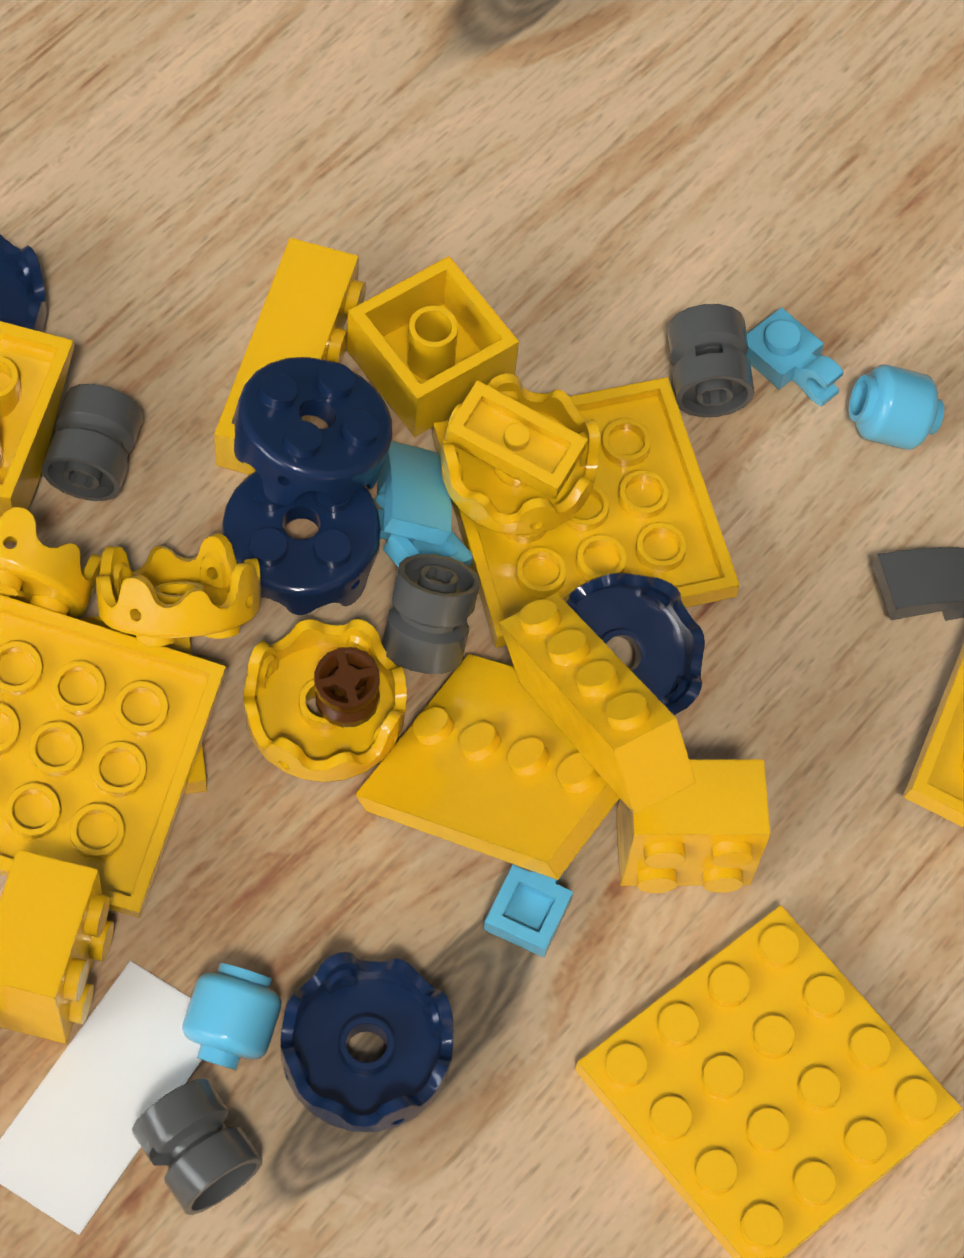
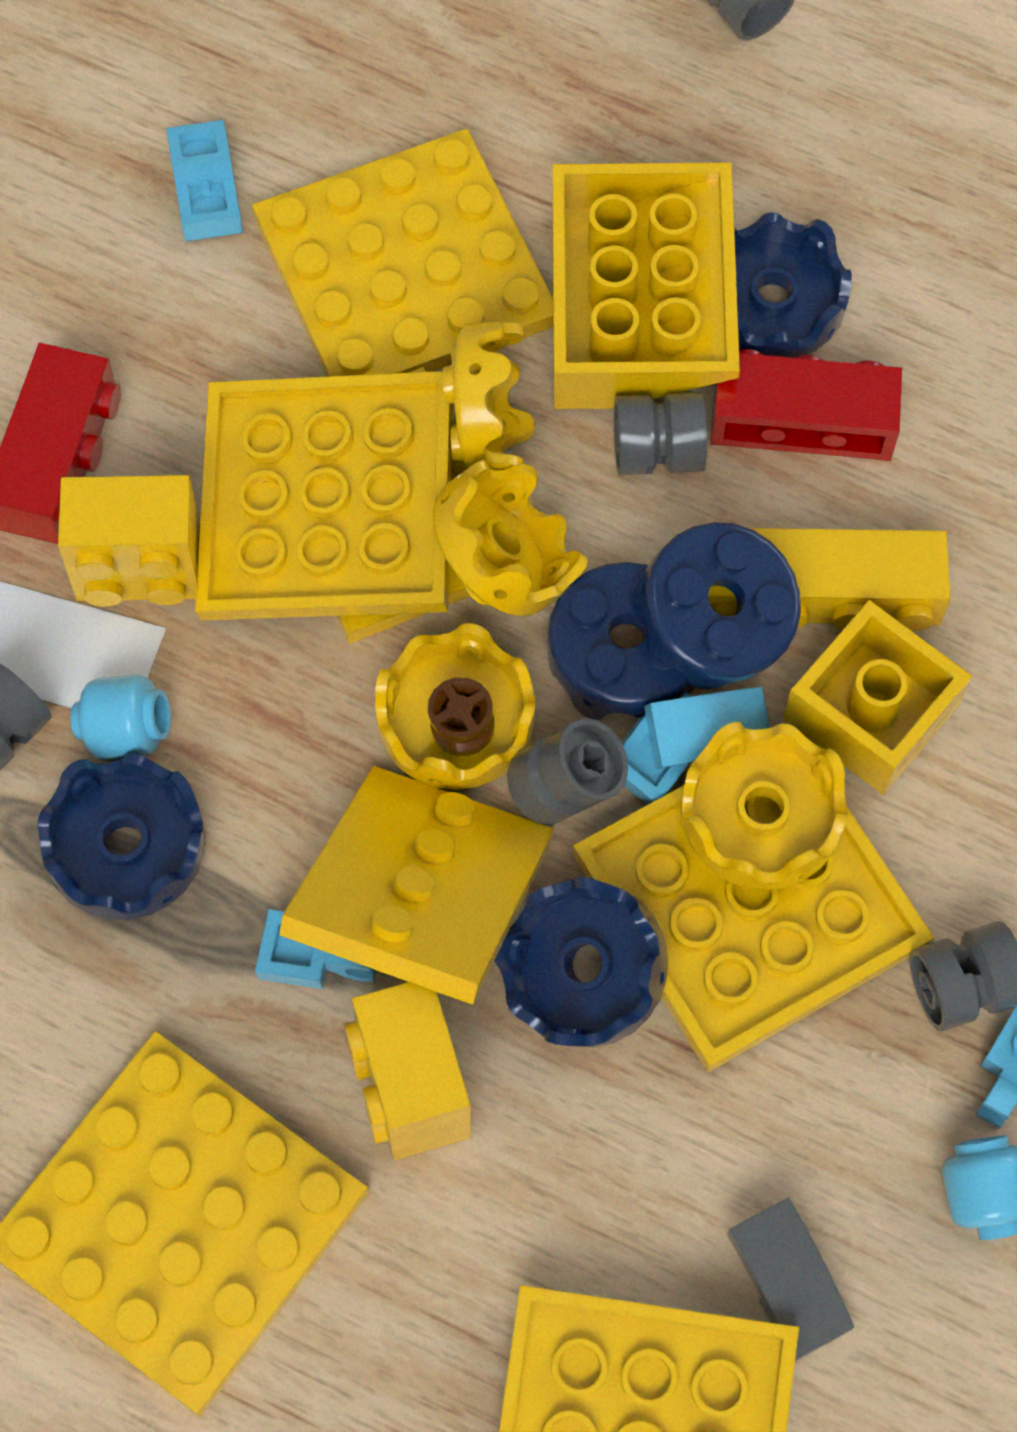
camera: 80 degrees right, 5 degrees up
yellow plate [445,380,588,499] -> none
yellow brick [499,593,696,814] -> none
none -> red brick [710,349,903,461]

